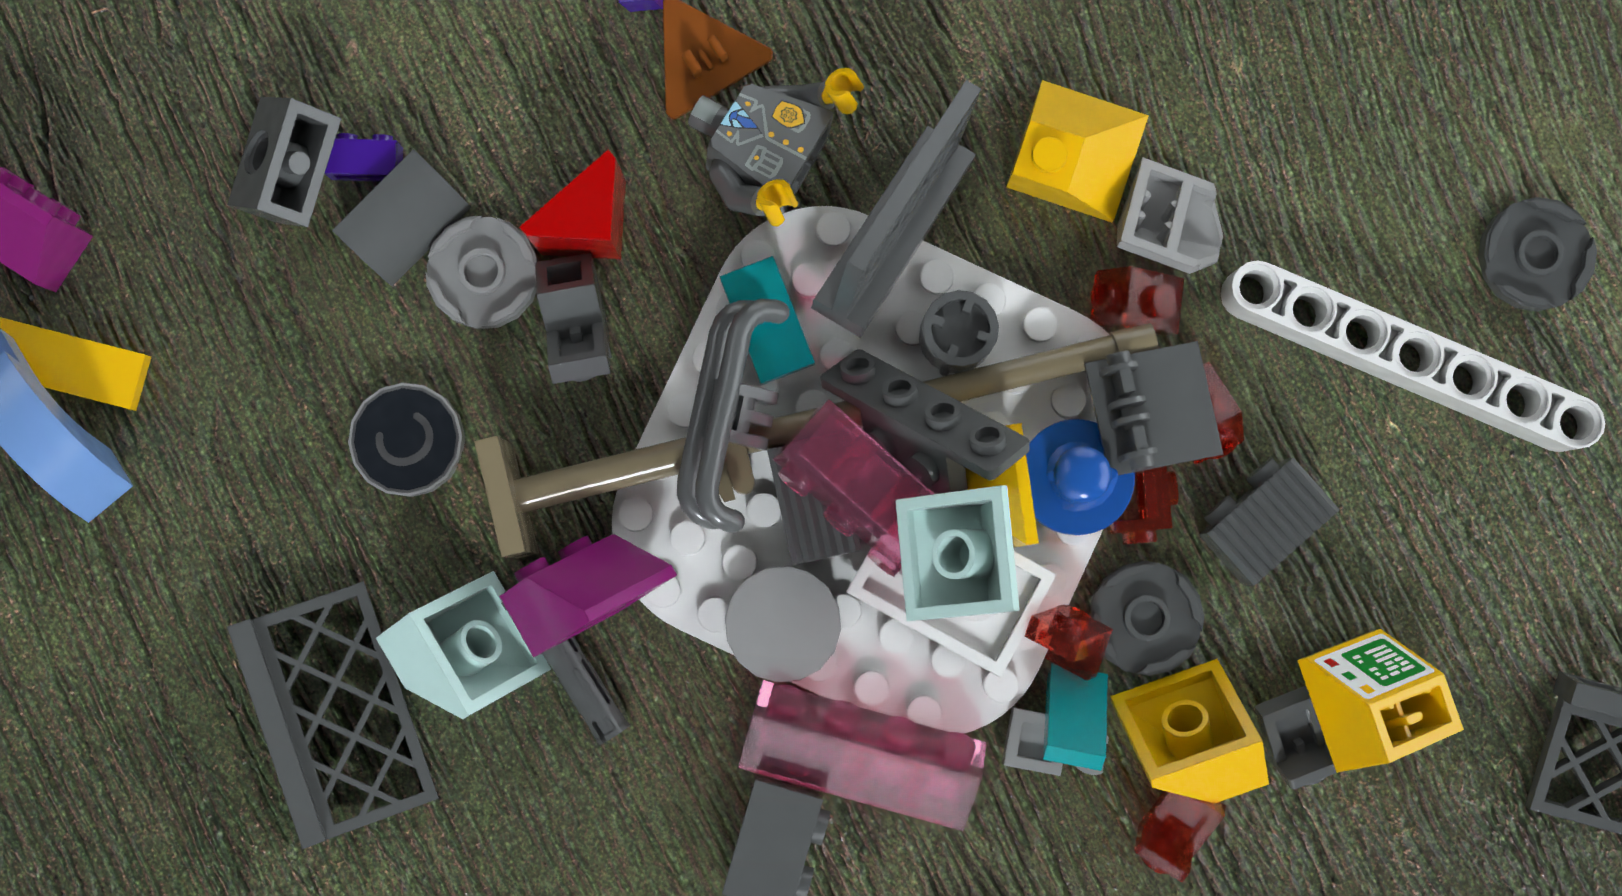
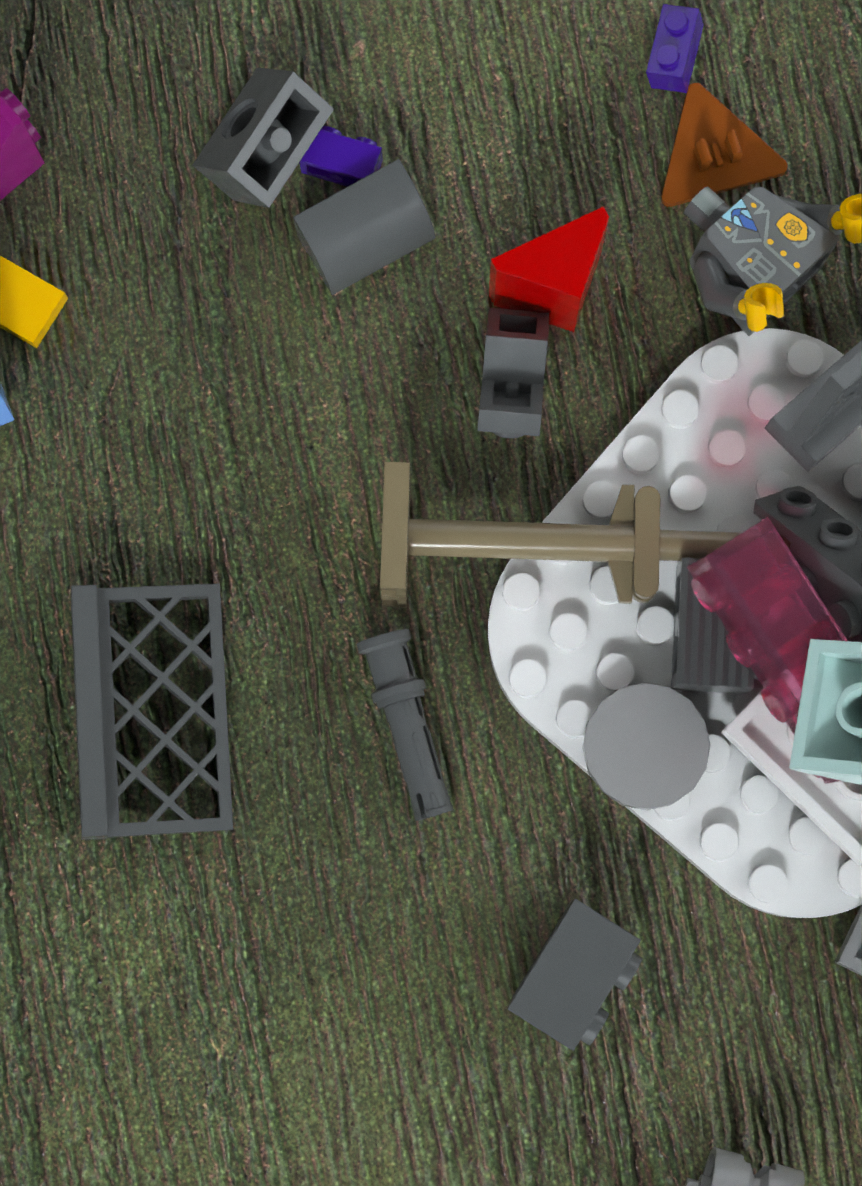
camera: 20 degrees right, 5 degrees down
black tile [348,383,465,497] -> none
light aqua slope [376,571,551,719] -> none
light grey tile [426,216,539,329] -> none
magenta slope [499,534,677,658] -> none
dark grey piece [677,298,789,533] -> none
teal tile [719,256,815,386] -> none
clear pink brick [738,680,987,831] -> none

